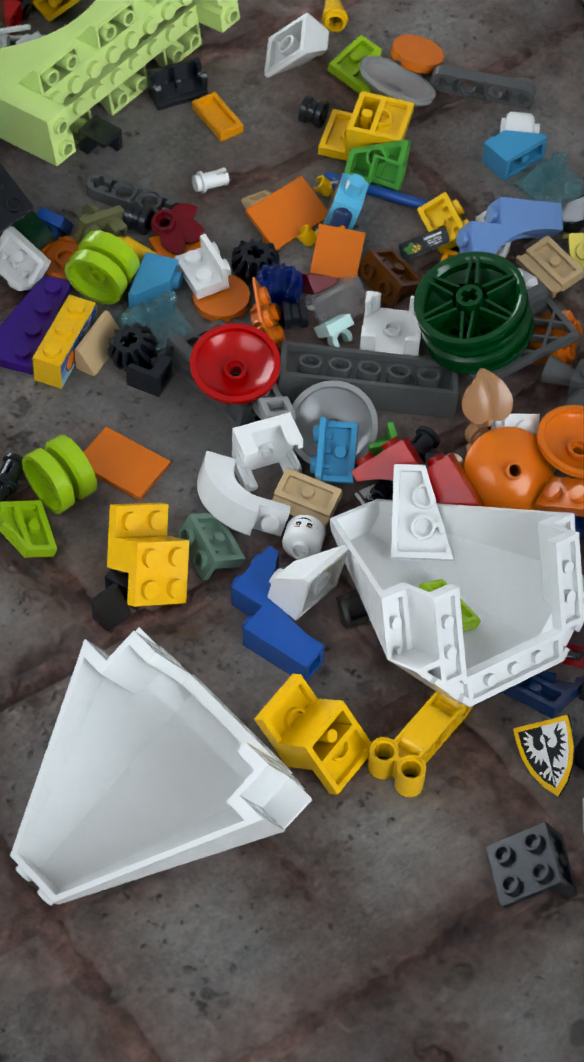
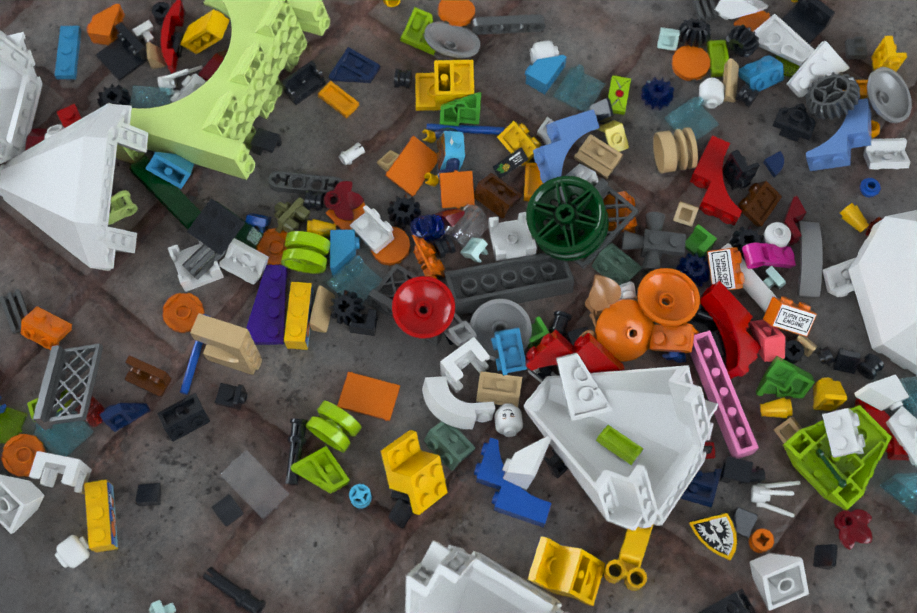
camera: 15 degrees left, 15 degrees up
white slope [264,12,329,78] -> none
none -> dark blue wing [328,47,381,83]
none -> medium azure wheel [349,484,372,509]
none -> sand green bracket [592,243,642,285]

